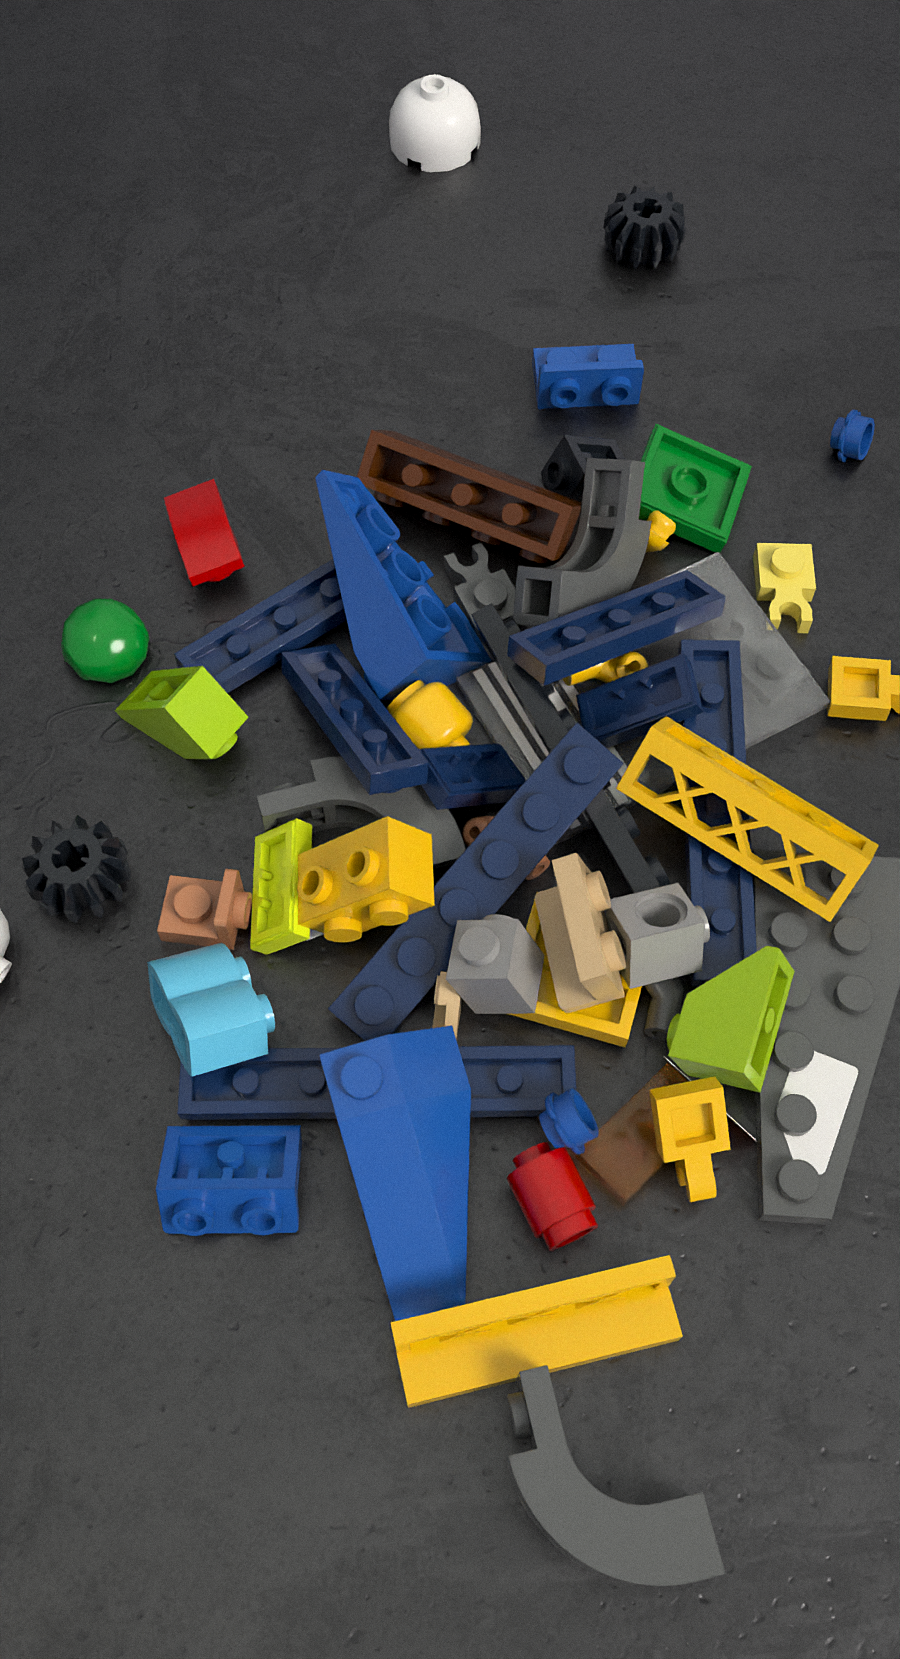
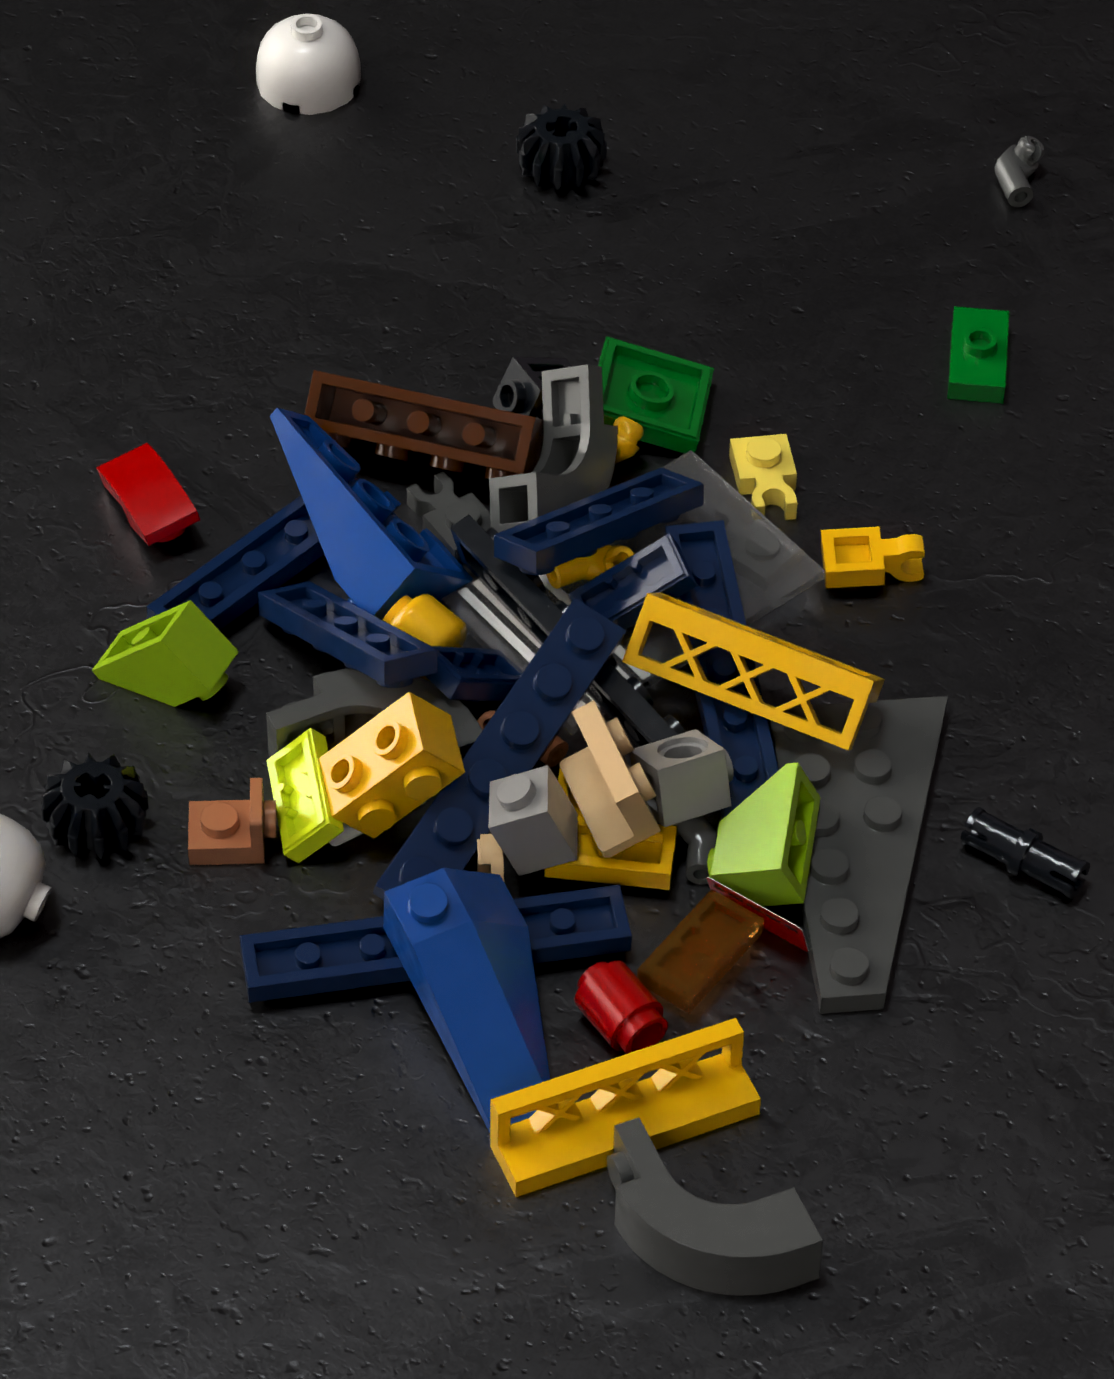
camera: 10 degrees left, 15 degrees down
green hair [61,598,149,683] -> none
medium azure brick [147,943,275,1077] -> none
blue bracket [156,1125,302,1236] -> none
blue bracket [532,344,644,409] -> none
blue plate [539,1088,599,1154] -> none
yellow plate [649,1076,731,1202] -> none
white sticker [779,1051,858,1175] -> none
blue plate [830,410,875,462] -> none

